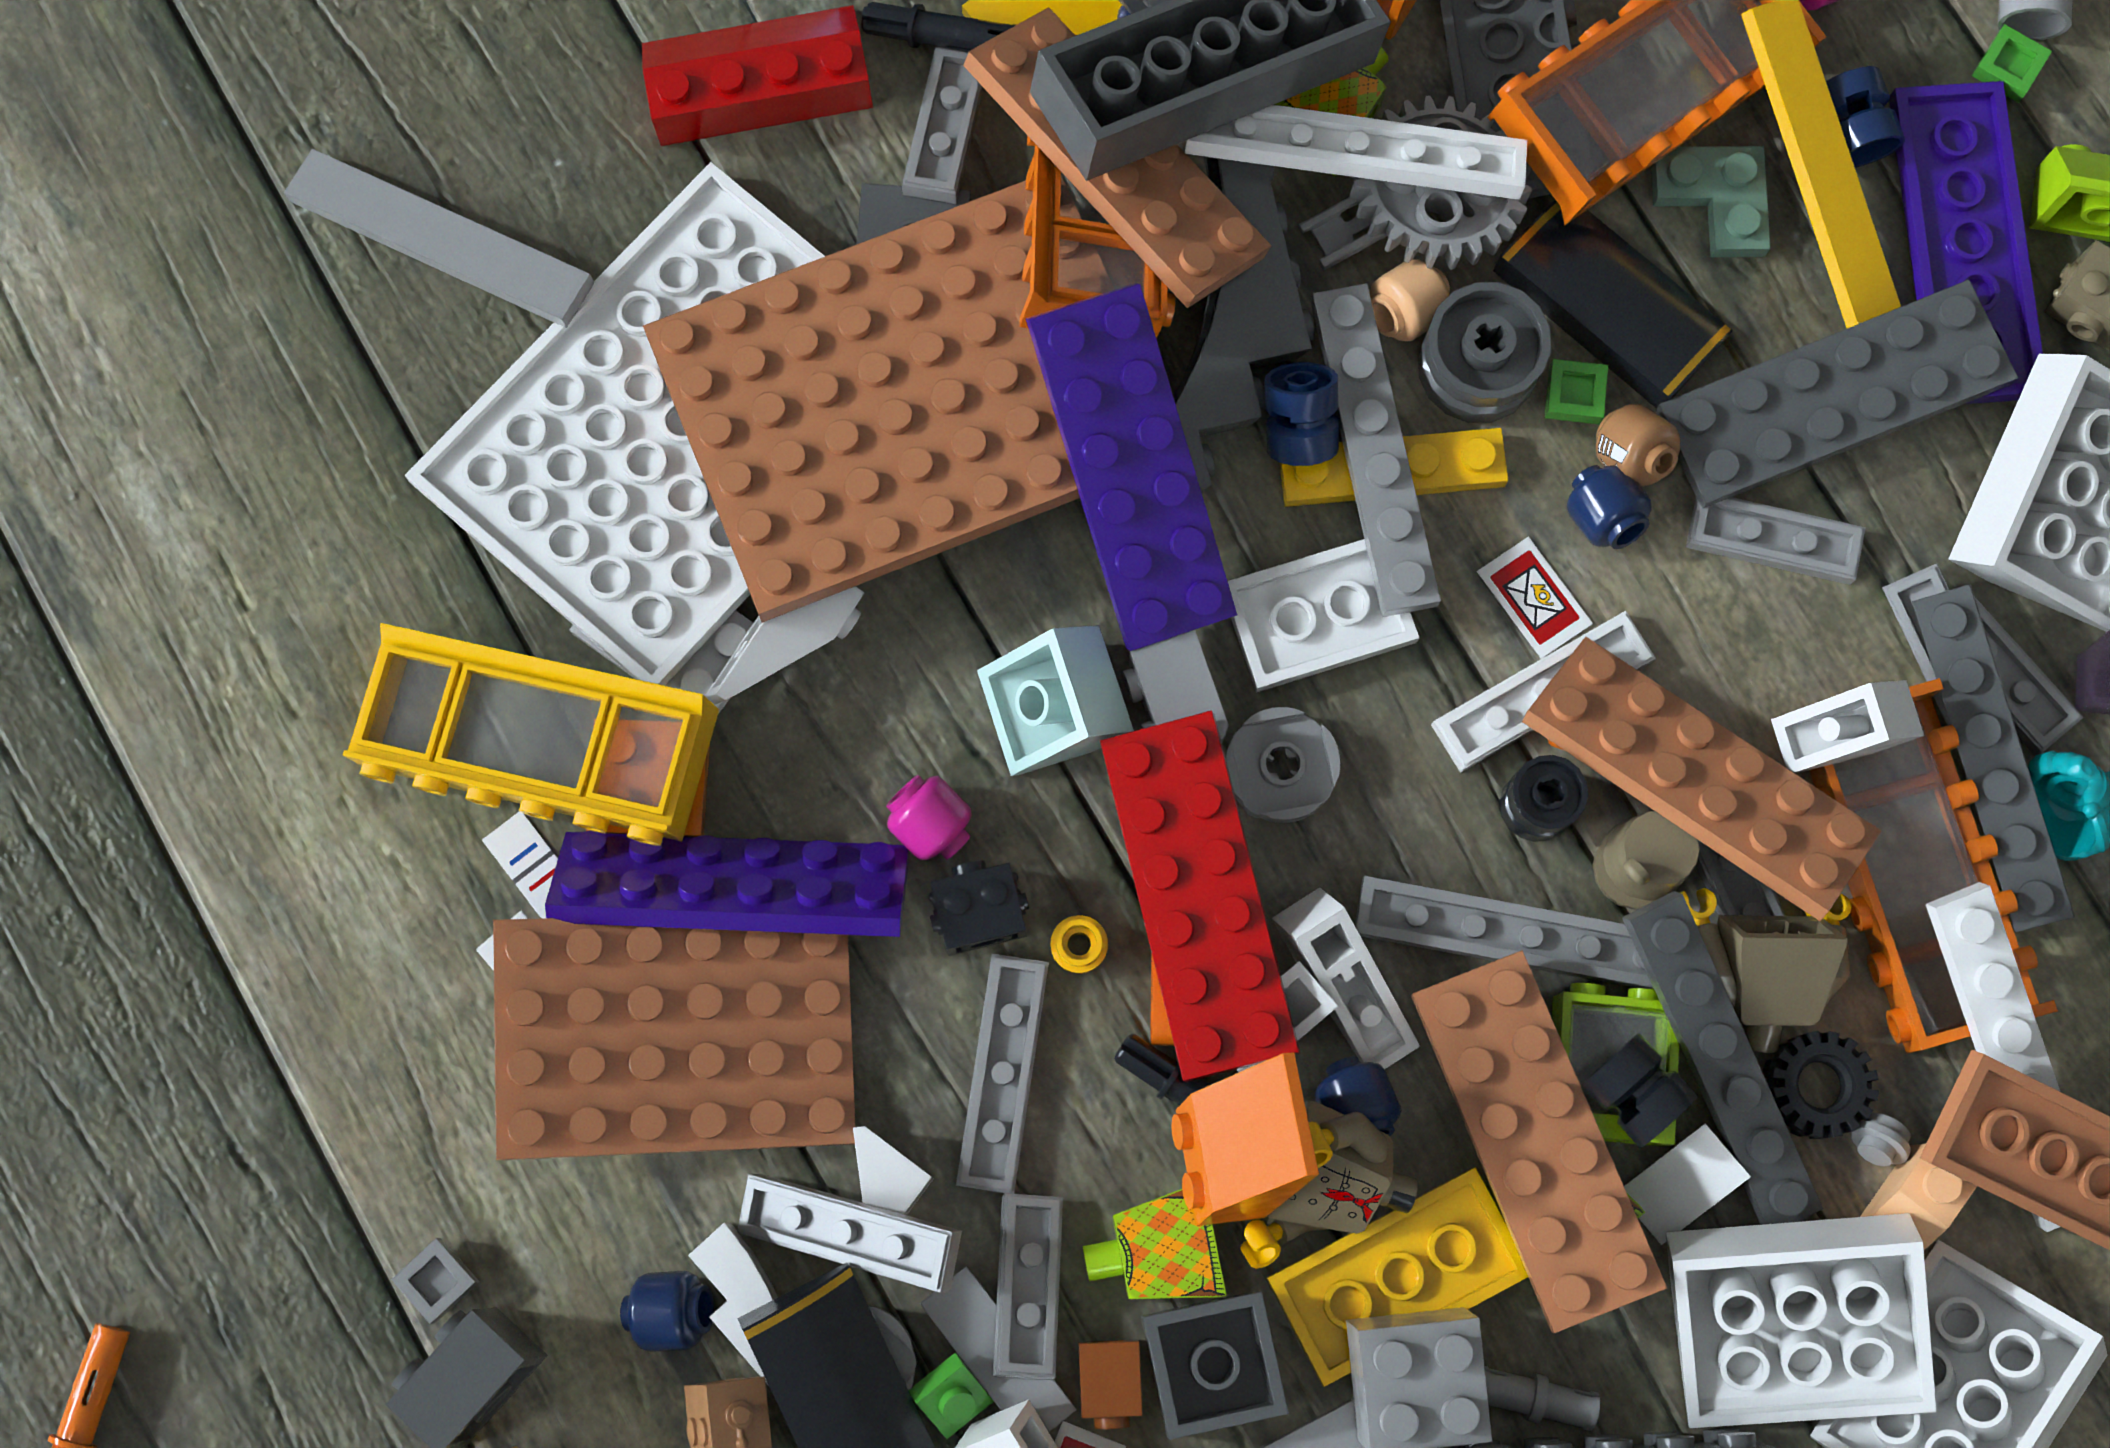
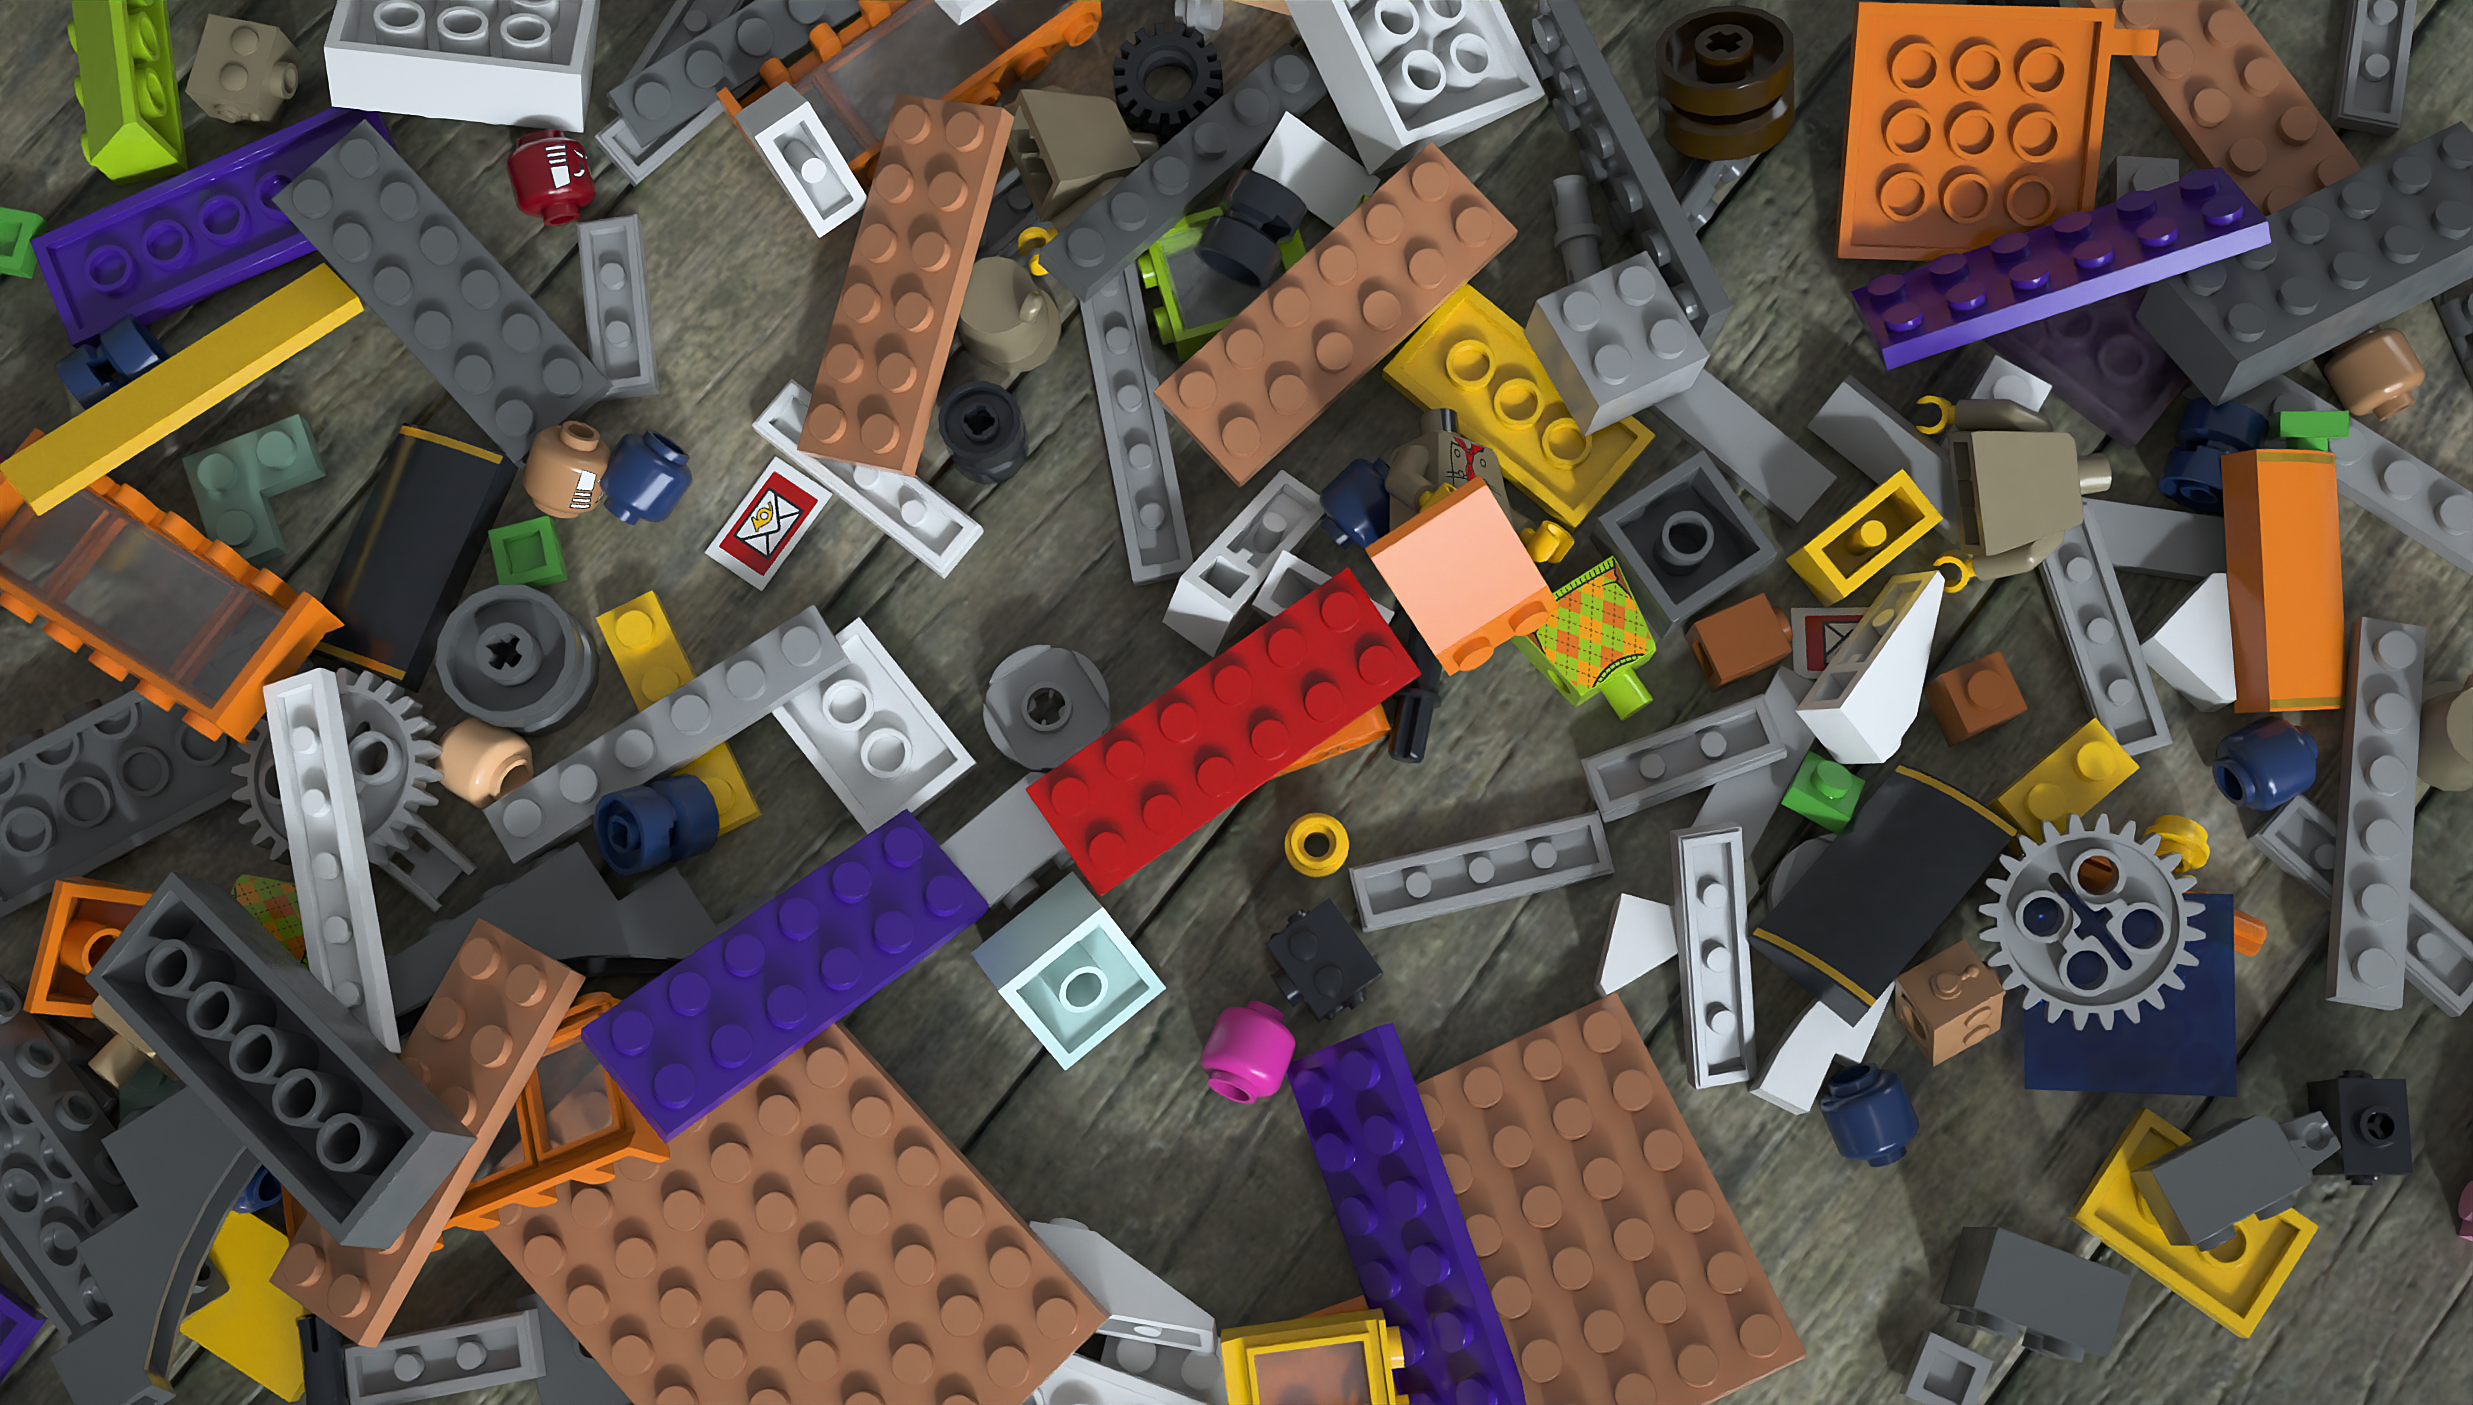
camera: 105 degrees left, 0 degrees up
none -> dark red head [506,129,596,226]

